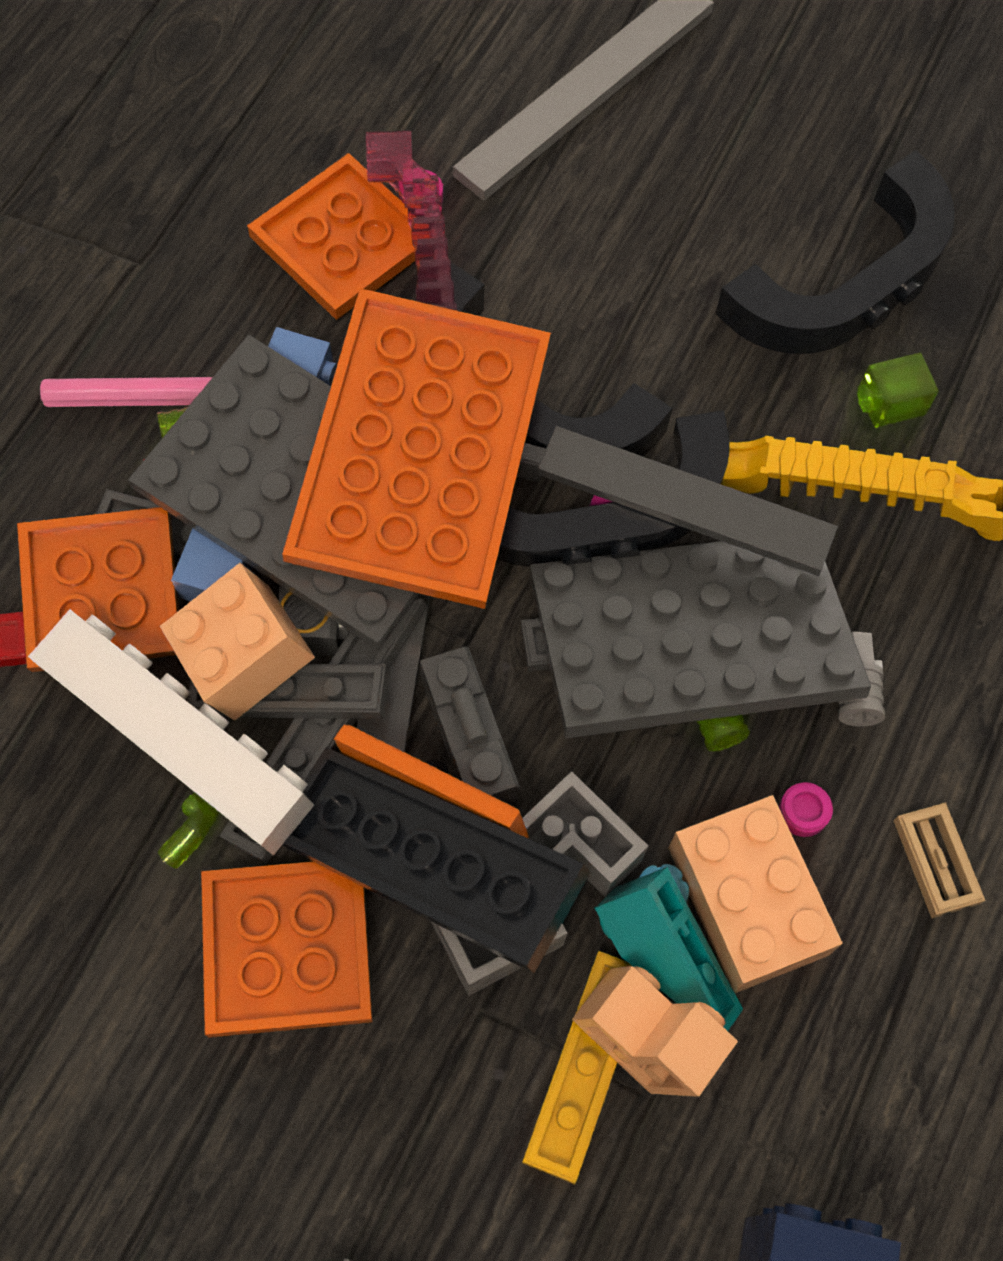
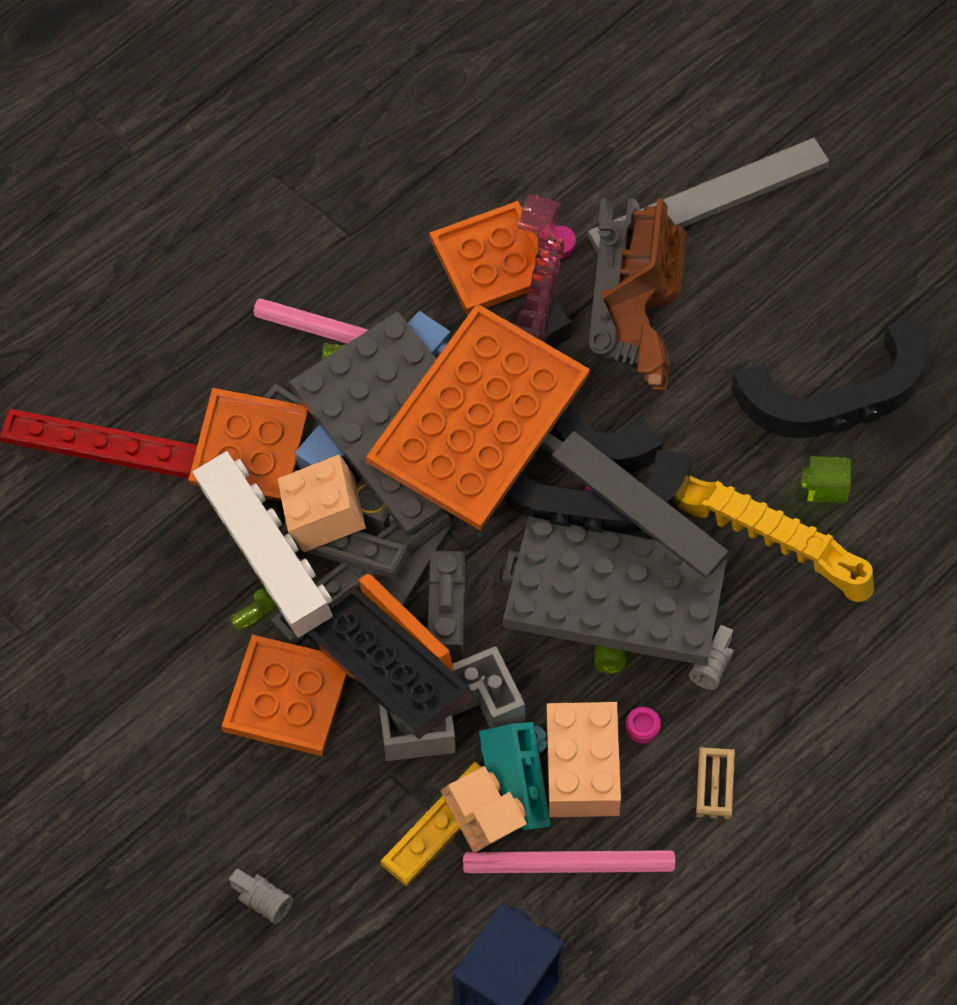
camera: 25 degrees right, 5 degrees down
none -> bright pink axle [463,850,675,873]
none -> dark orange piece [589,197,687,391]

